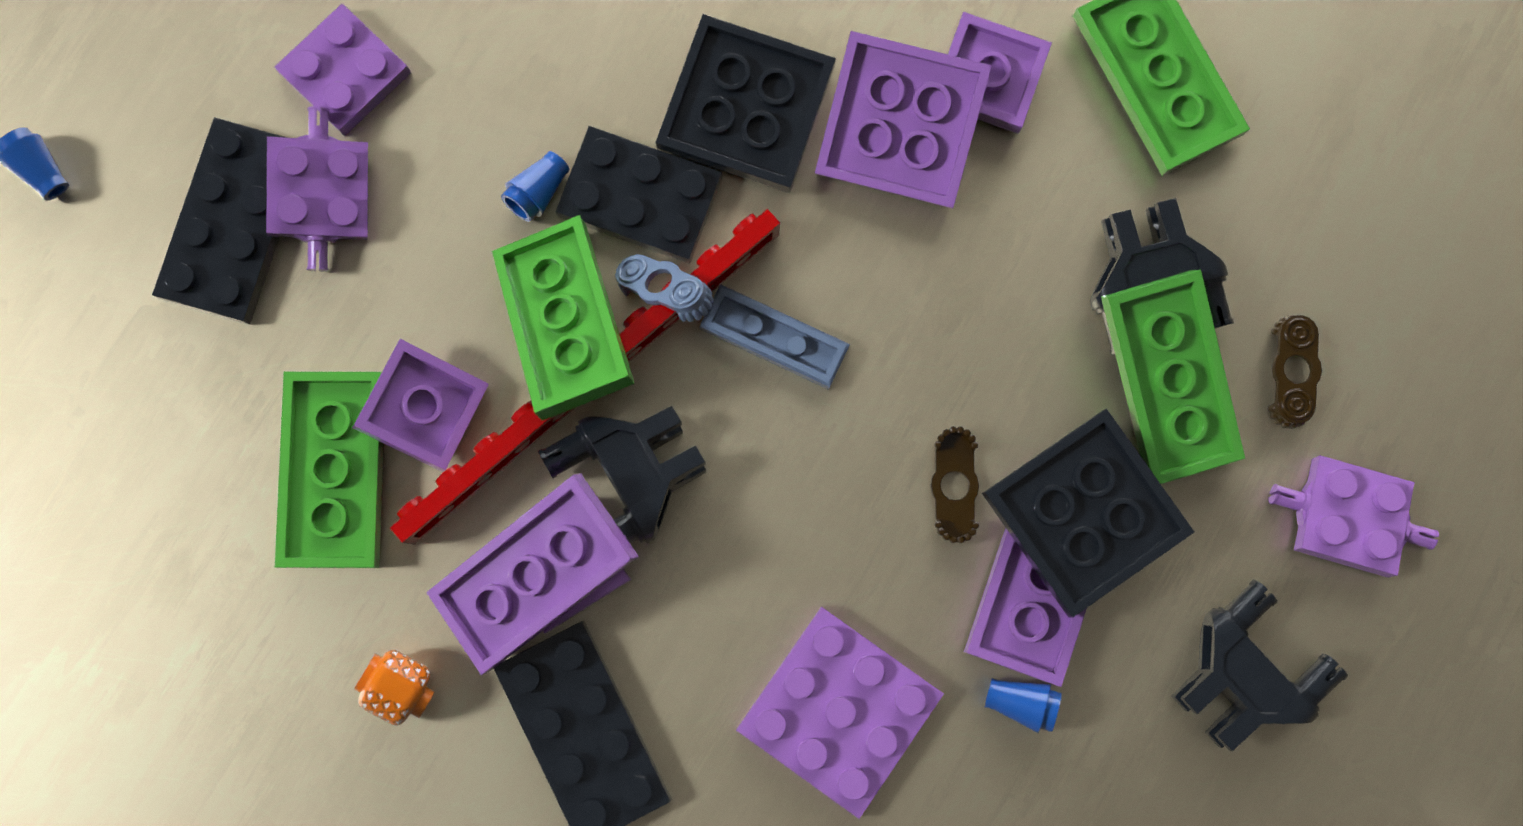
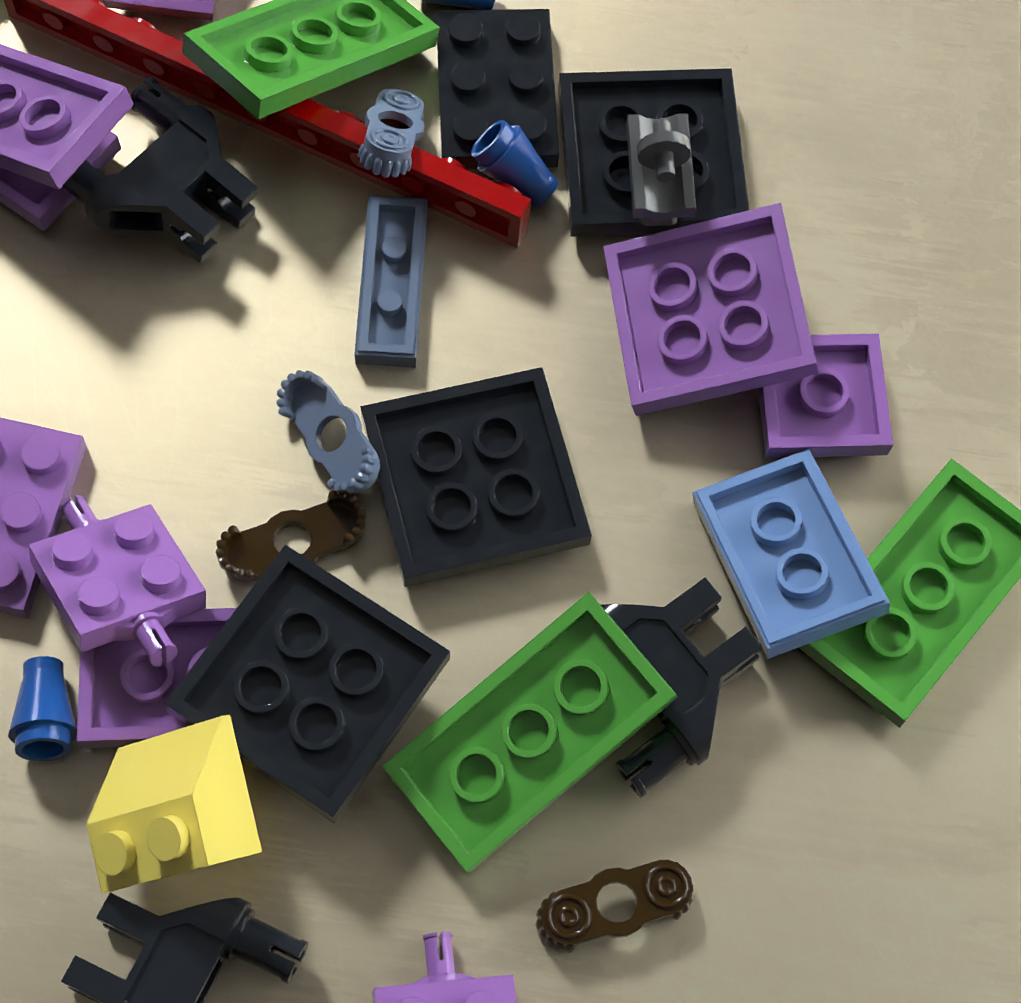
camera: 65 degrees right, 15 degrees down
none -> medium lavender plate [28,495,206,667]
none -> light yellow slope [86,715,262,894]
none -> sand blue piece [276,370,380,494]
none -> black plate [360,367,592,587]
none -> blue cone [471,120,559,206]
none -> dark grey hips [626,114,696,226]
none -> medium blue tile [692,449,890,659]

